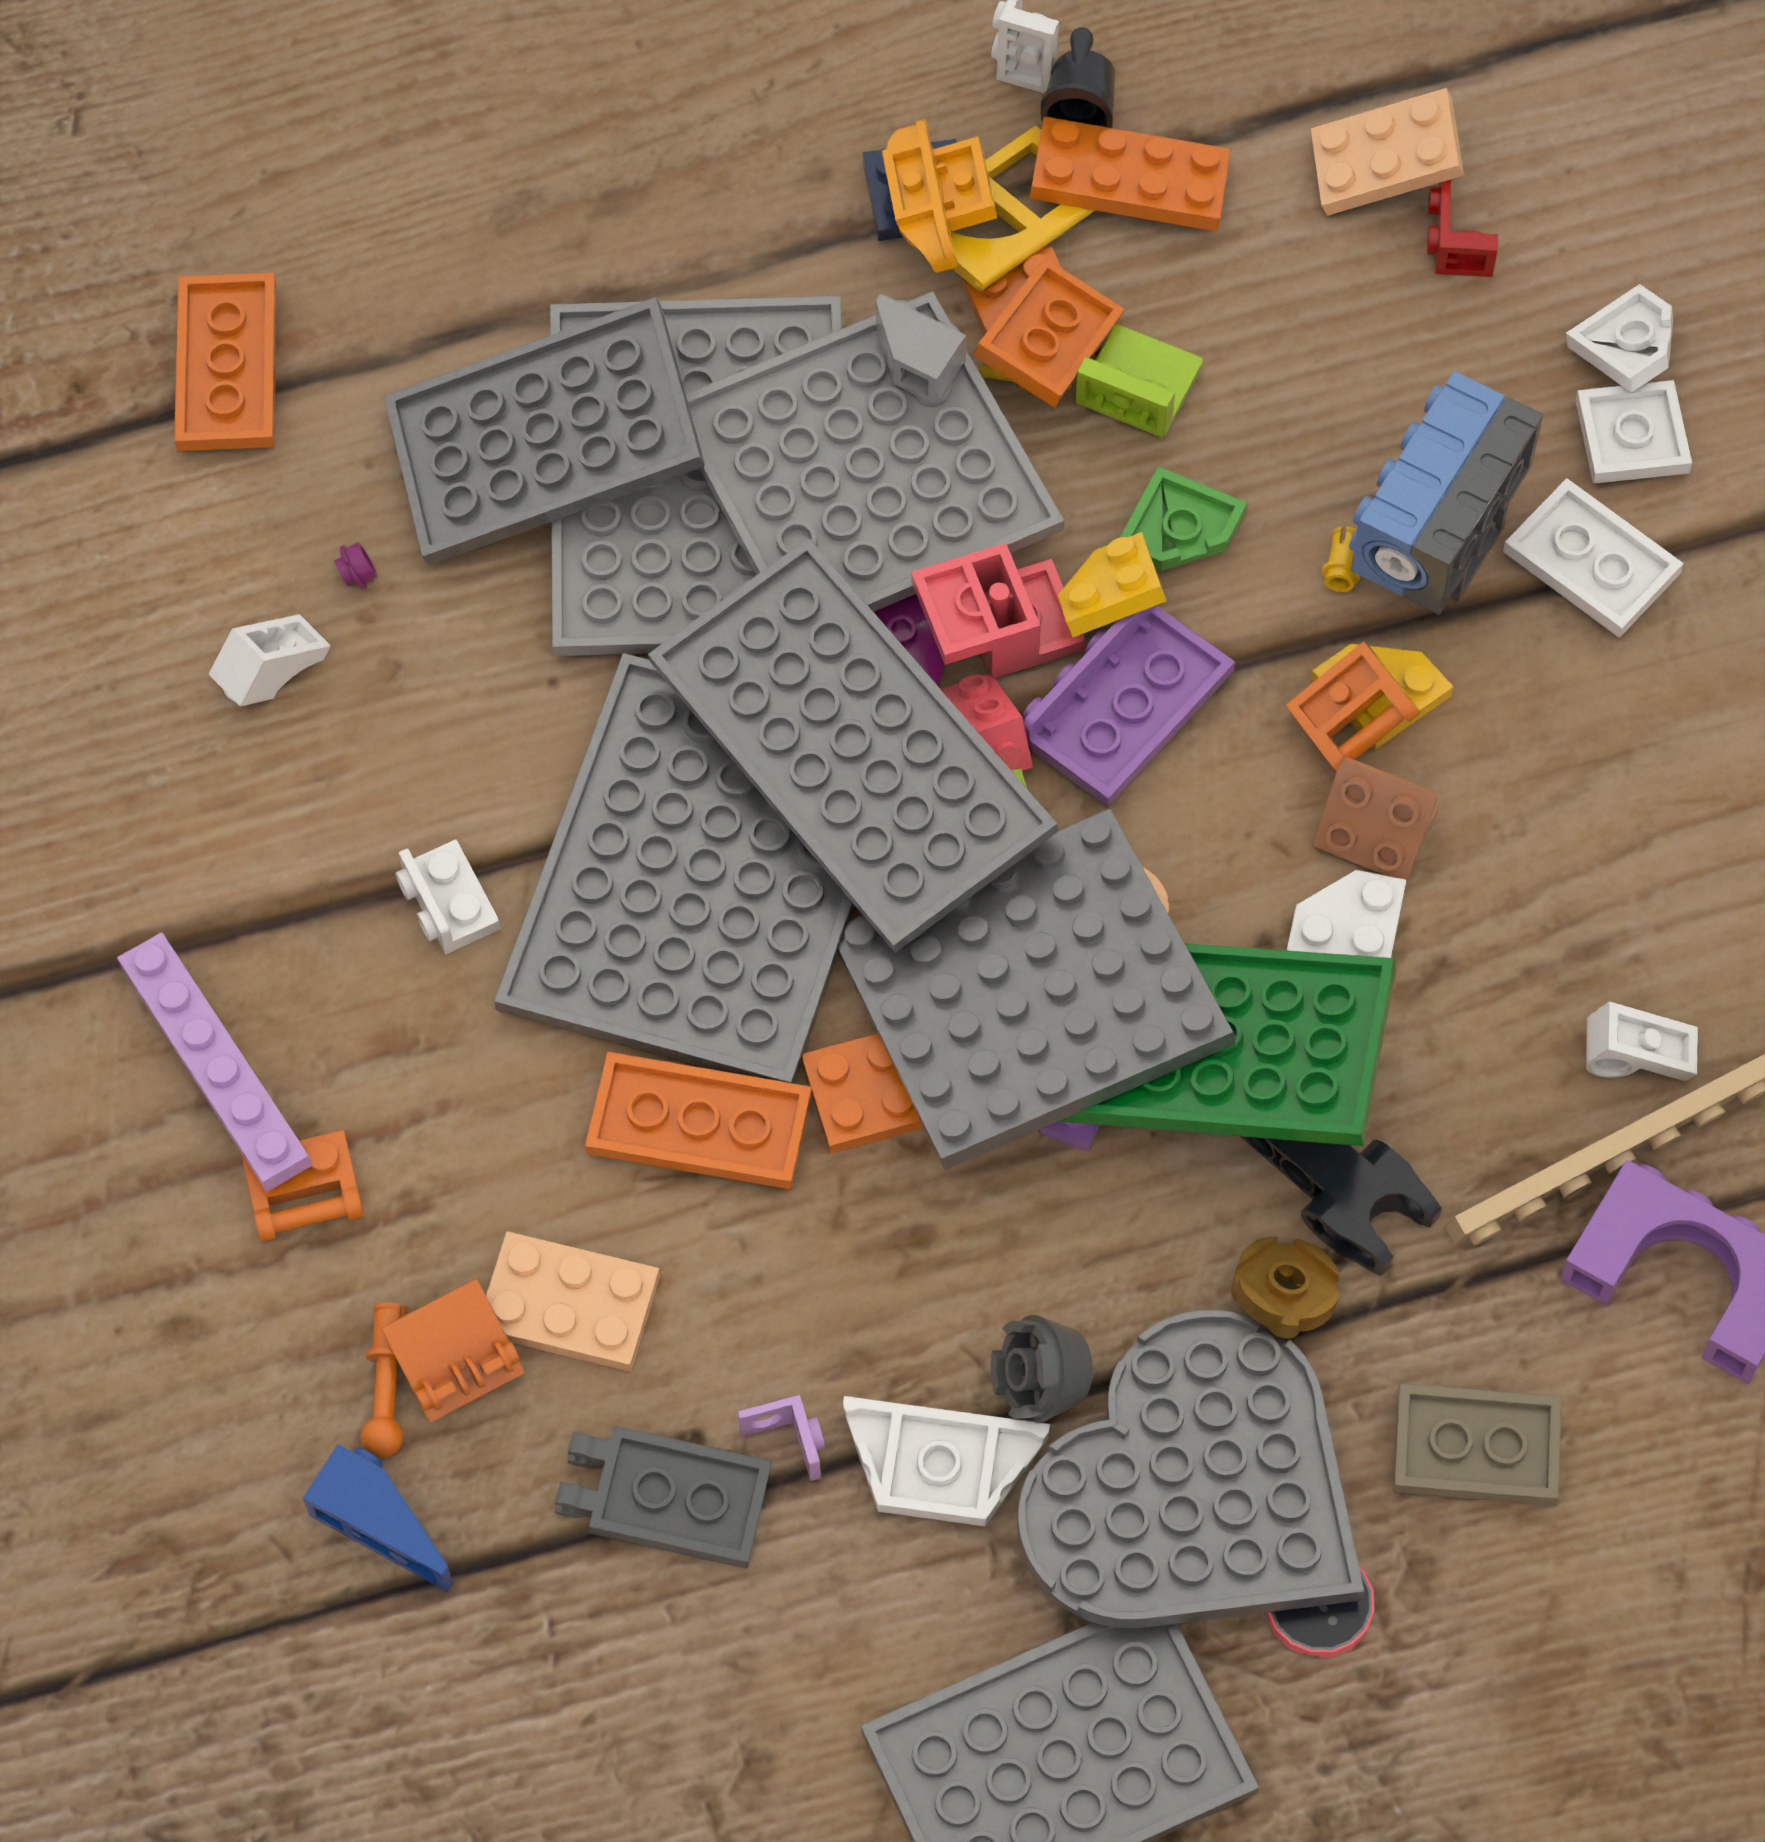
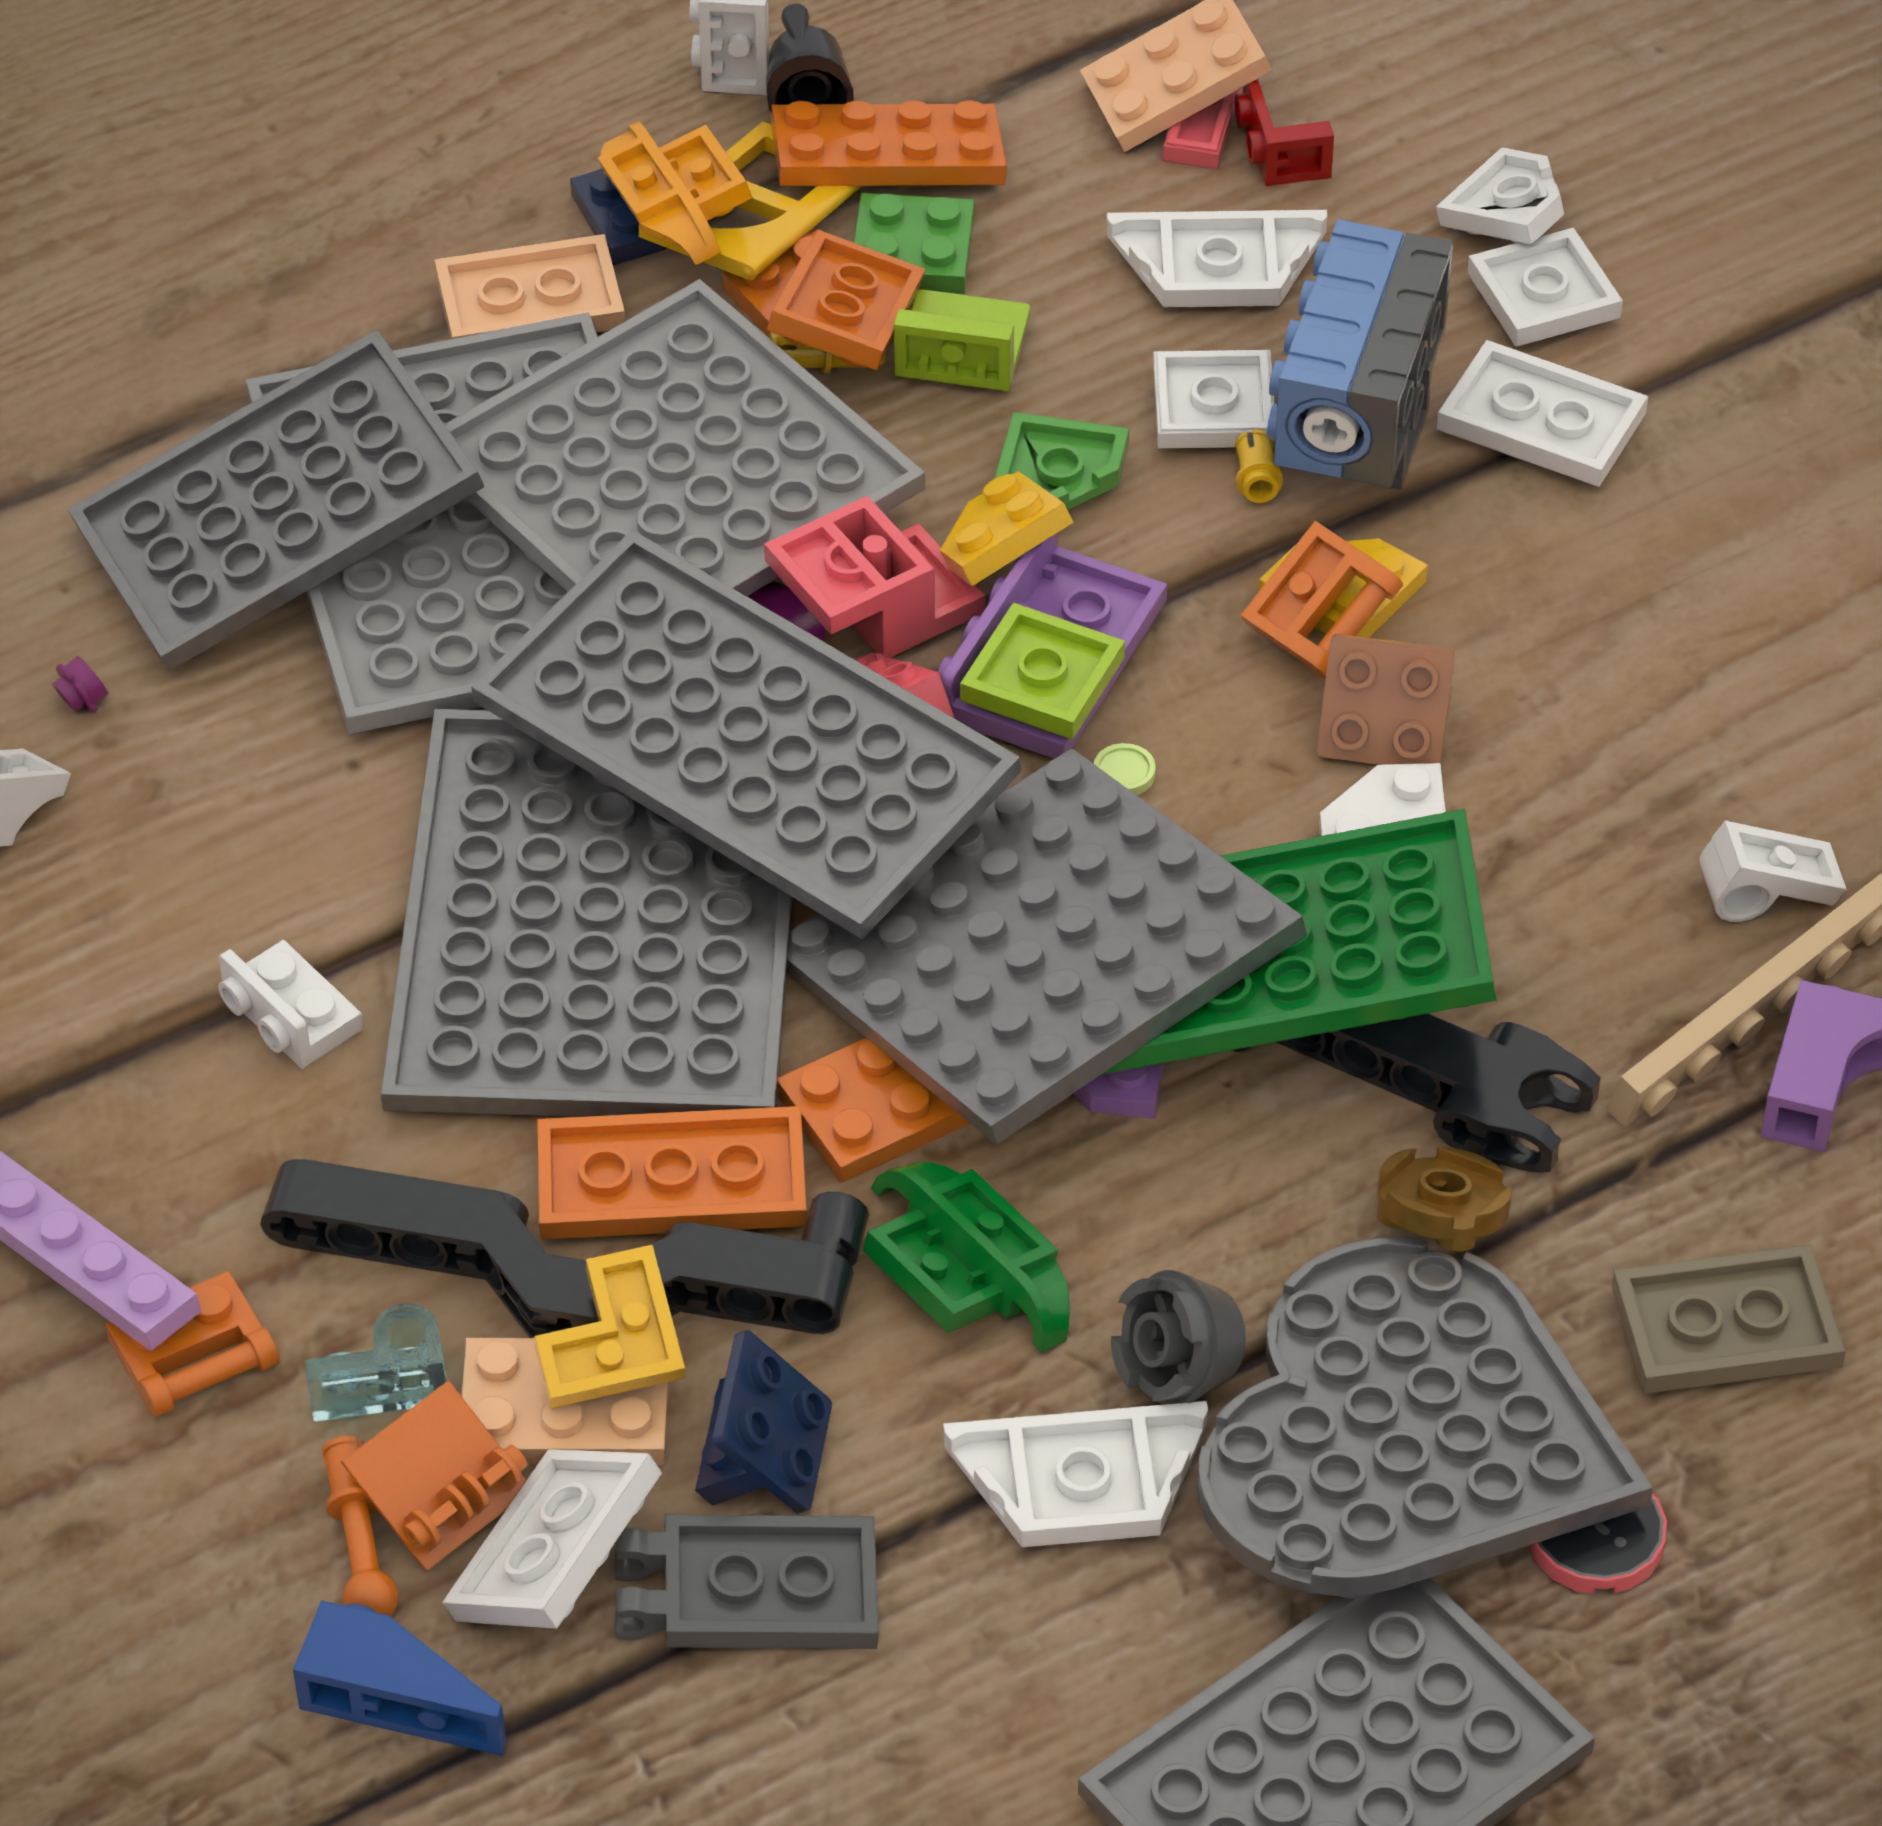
camera: 15 degrees left, 15 degrees down
lavender bracket [737,1395,825,1481] -> none
light grey slope [875,293,966,405] -> none
none -> black beam [260,1159,869,1338]
none -> clear light blue plate [305,1304,447,1422]
none -> light nougat plate [434,234,625,339]
none -> white plate [442,1449,662,1629]
none -> yellow plate [535,1245,685,1408]
none -> dark blue bracket [695,1330,832,1514]
none -> bright green plate [854,193,975,294]
none -> green plate [862,1161,1070,1353]
none -> lime plate [960,602,1125,740]
none -> yellowish green piece [1094,743,1156,795]
none -> white wing [1106,210,1327,307]
none -> white plate [1153,350,1275,449]
none -> coral tile [1163,88,1241,169]

